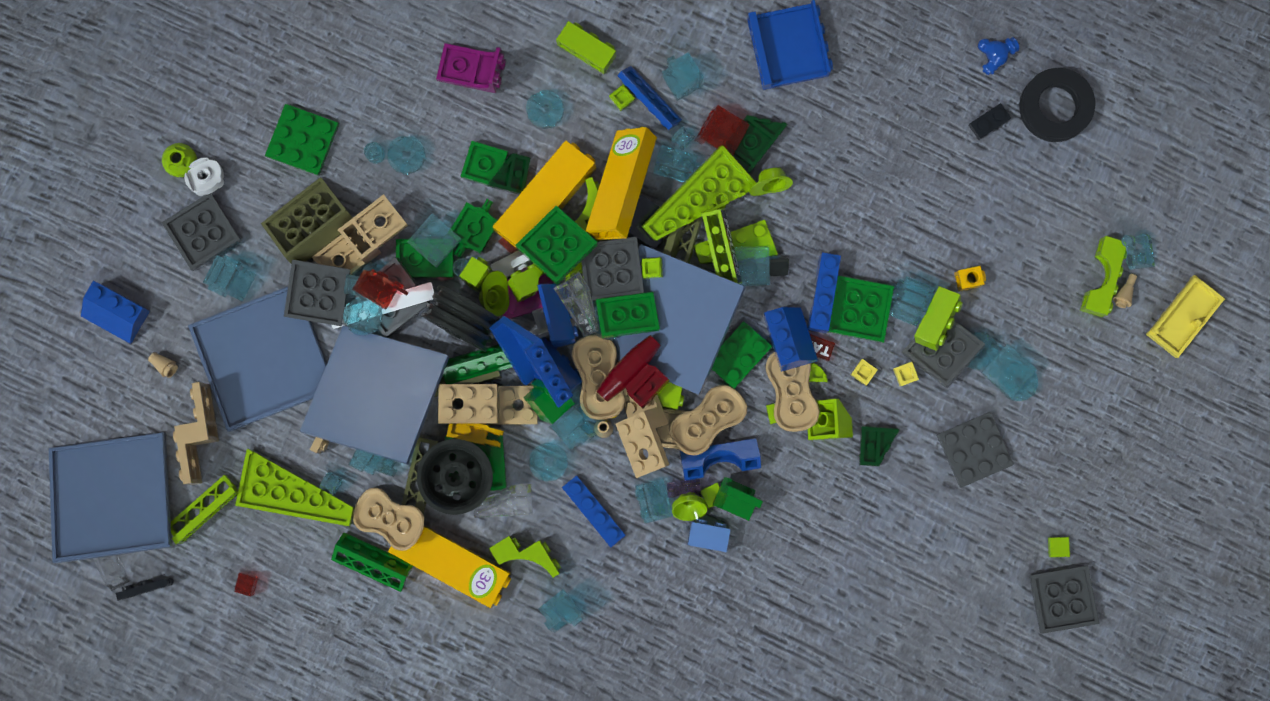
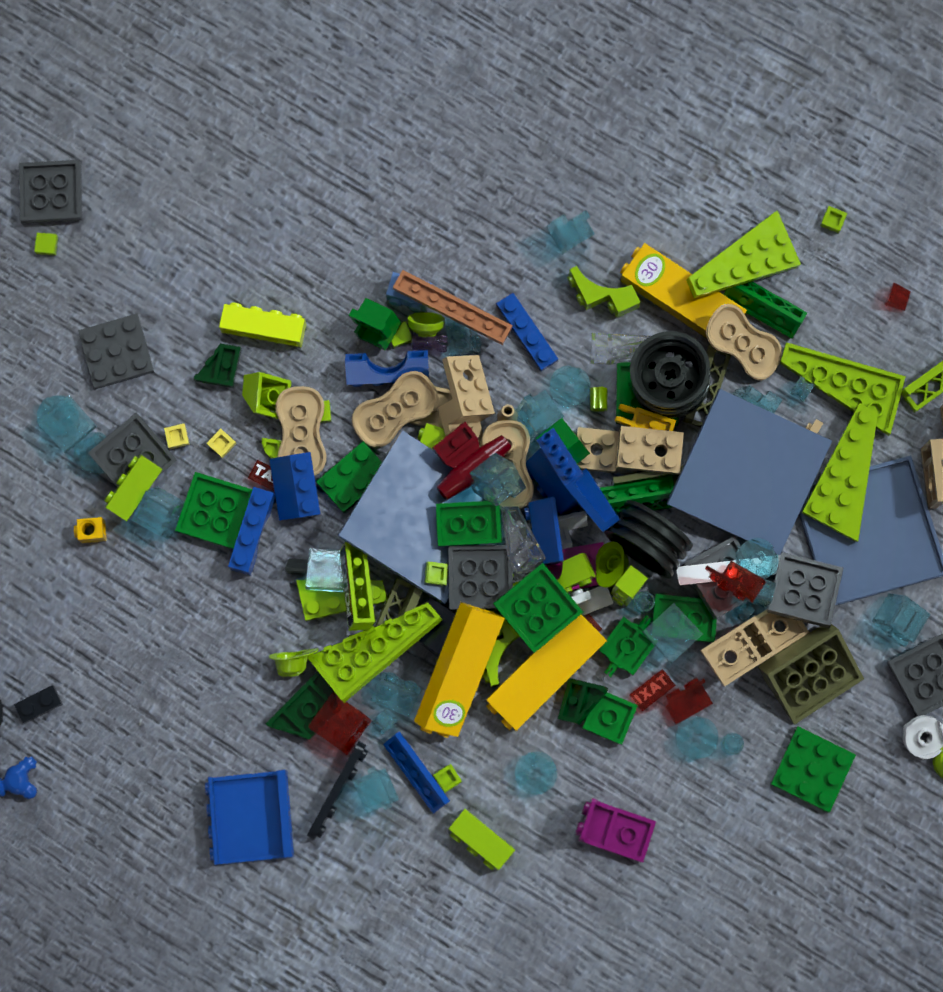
camera: 175 degrees left, 5 degrees down
none -> neon yellow brick [219,303,306,347]
none -> black piece [307,741,368,840]
none -> nougat plate [393,270,513,345]
none -> clear light blue plate [470,453,526,506]
none -> lime piece [590,387,607,412]
none -> clear red tile [629,669,676,712]
none -> clear red bracket [663,678,713,725]
none -> lime wing [686,210,801,299]
none -> lime wing [801,403,878,542]
none -> lime tile [820,206,847,234]

